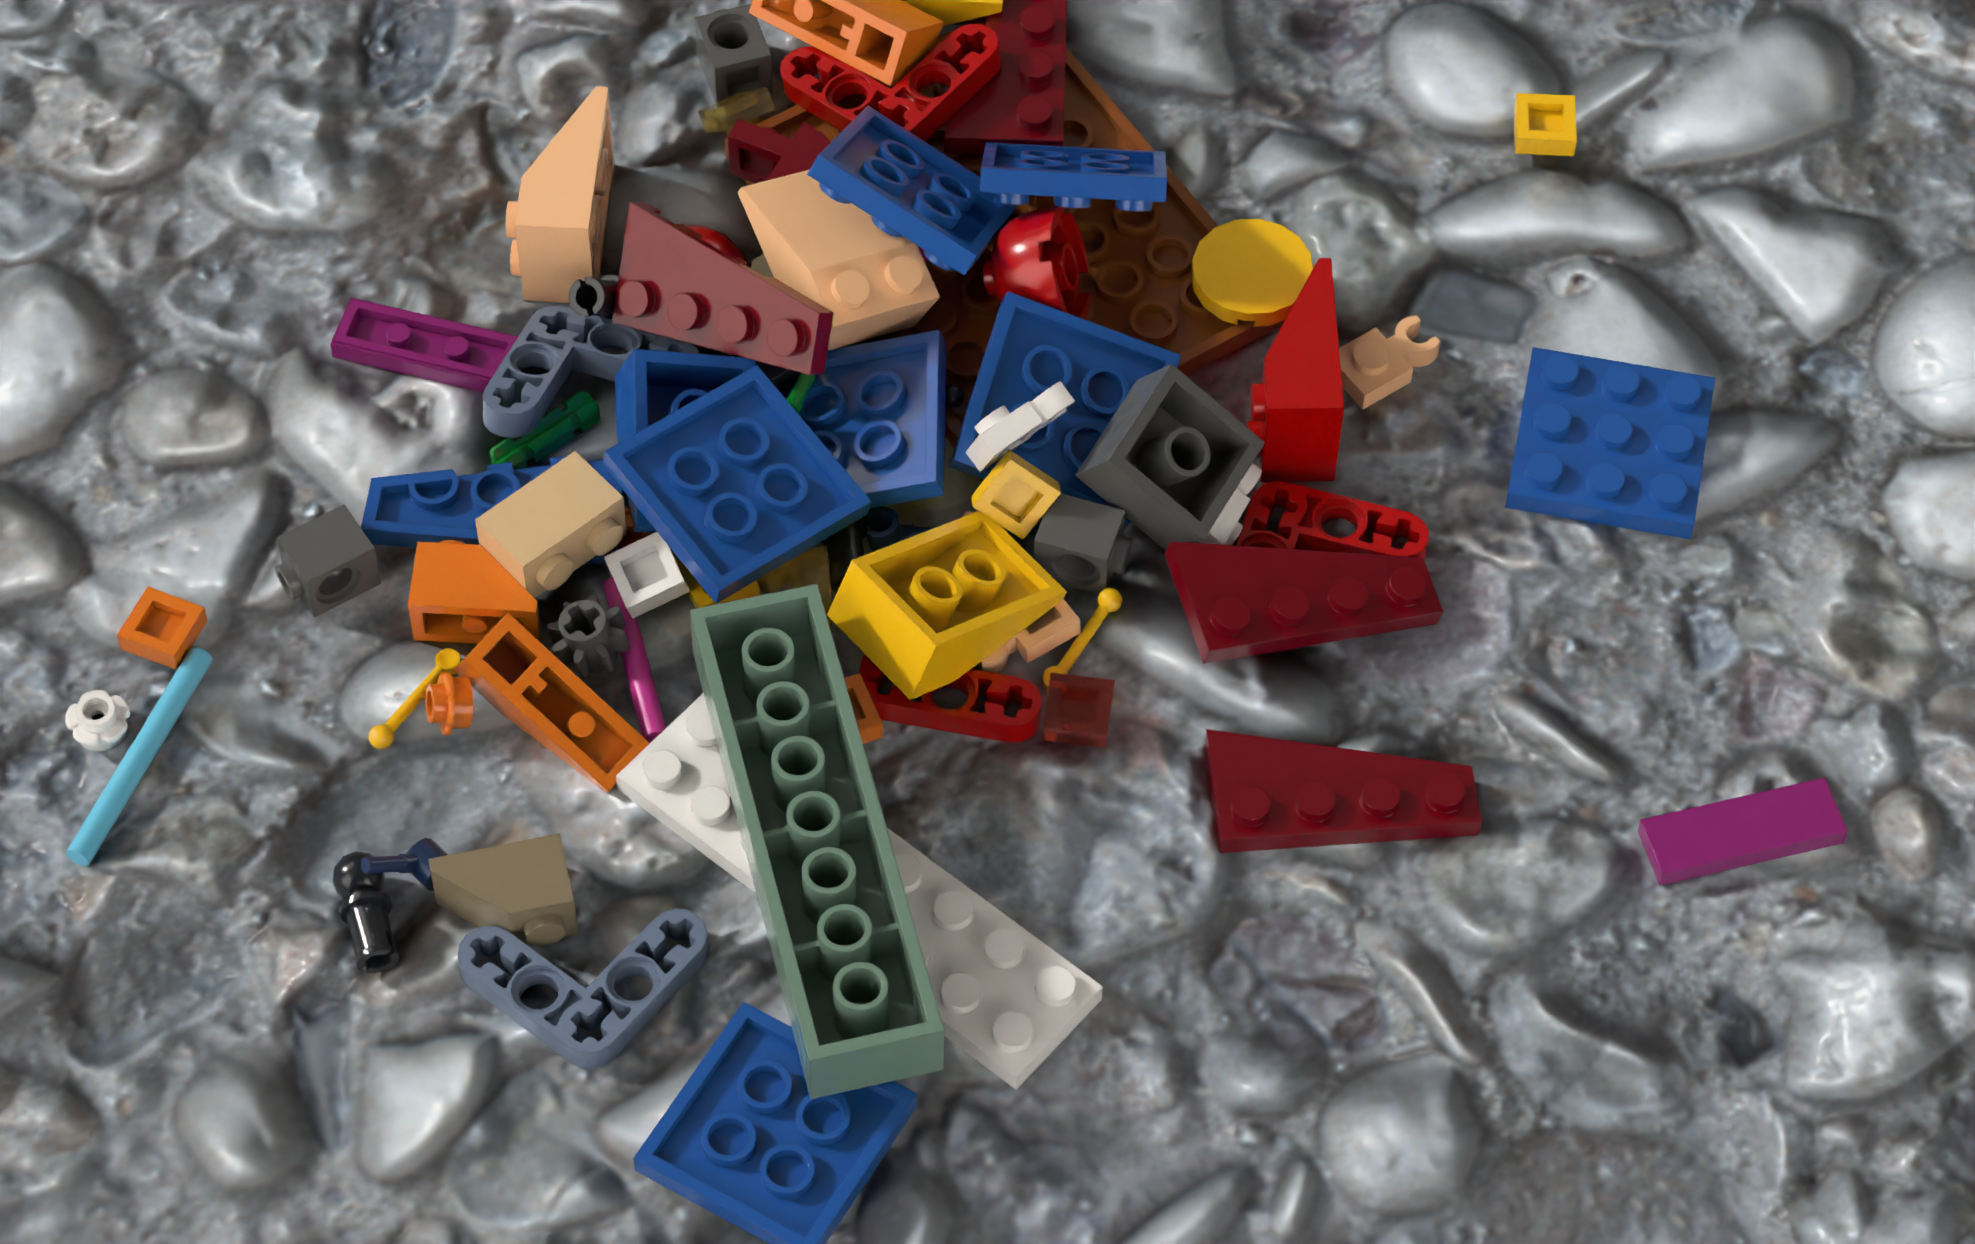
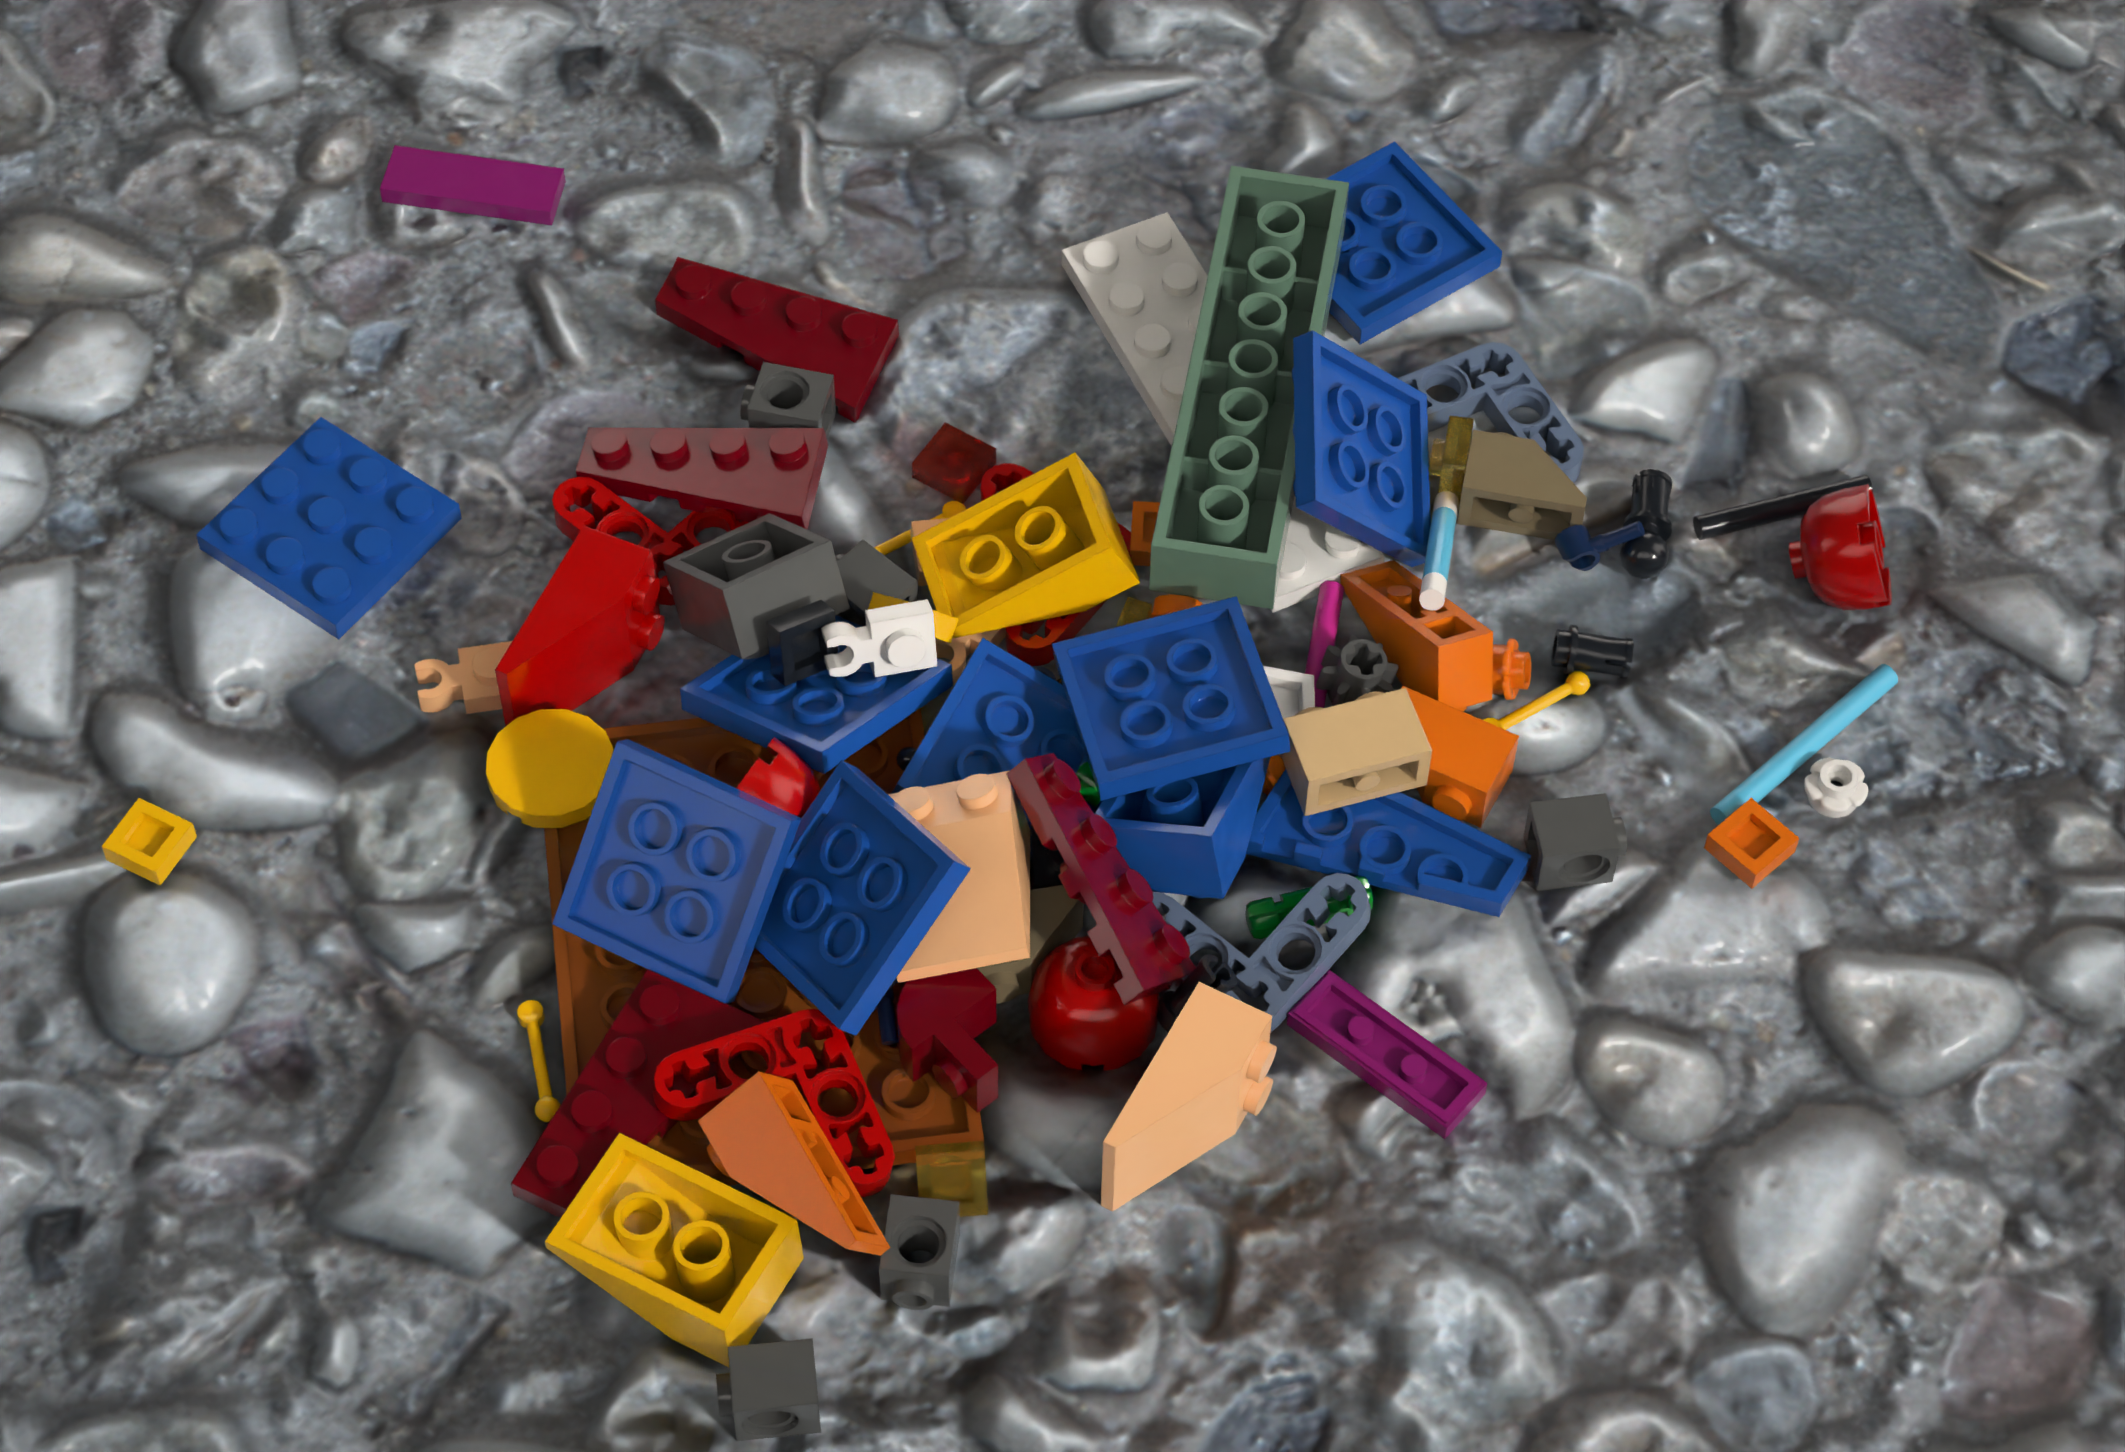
camera: 155 degrees left, 0 degrees up
none -> yellow hinge [517,1000,561,1122]
none -> dark grey brick [740,362,836,439]
none -> black plate [766,600,838,686]
none -> blue plate [1292,330,1431,567]
none -> bar [1419,491,1459,611]
none -> clear yellow plate [1429,415,1474,504]
none -> black pin [1551,625,1634,679]
none -> black bar [1693,475,1873,540]
none -> red cylinder [1789,484,1892,610]

